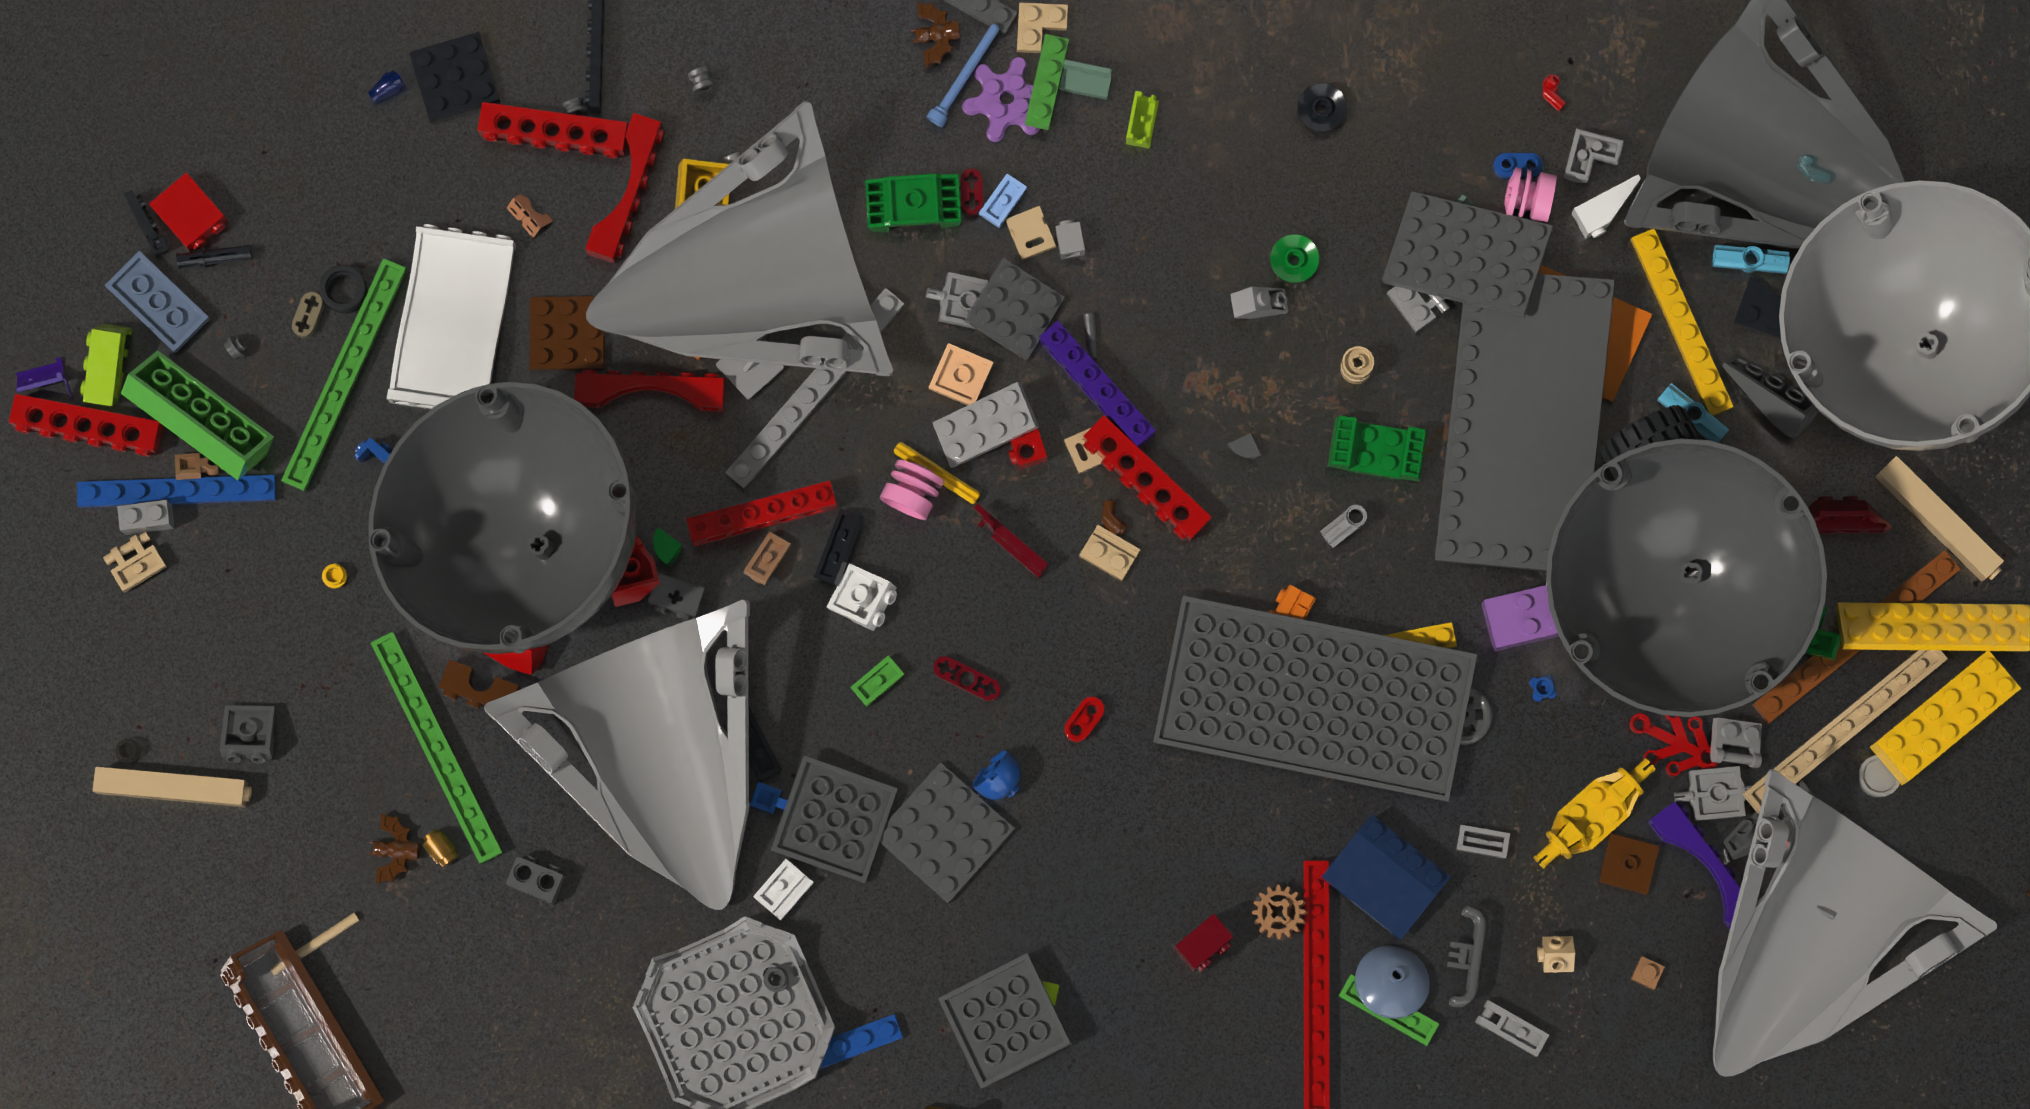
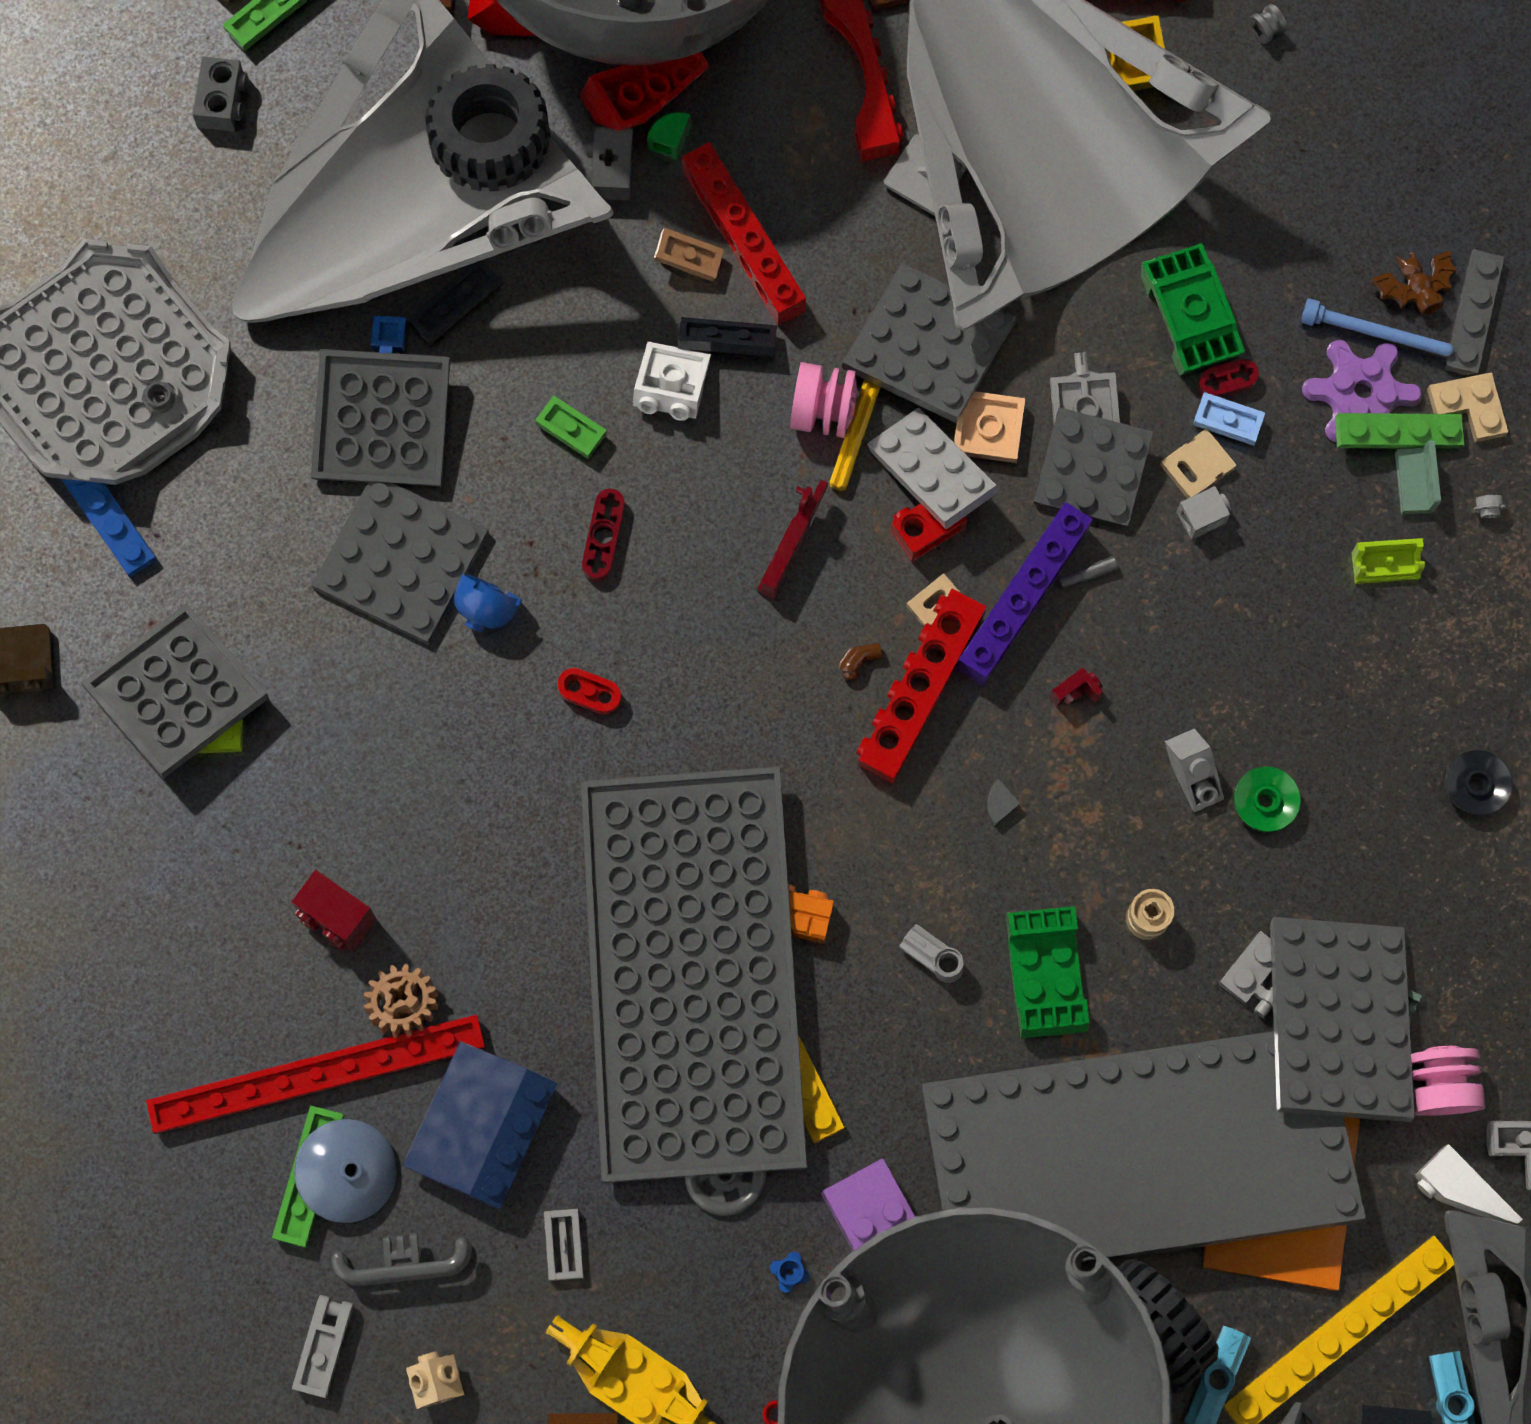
camera: 70 degrees right, 5 degrees down
light grey plate [725,288,905,490] -> none
white plate [753,859,814,921] -> none
tan plate [1079,525,1140,581] -> none
blue plate [1493,153,1543,179] -> none
none -> black tyre [425,64,550,191]
none -> dark grey plate [842,263,1016,423]
none -> dark red bracket [1049,667,1103,708]
none -> light grey plate [1474,495,1506,519]

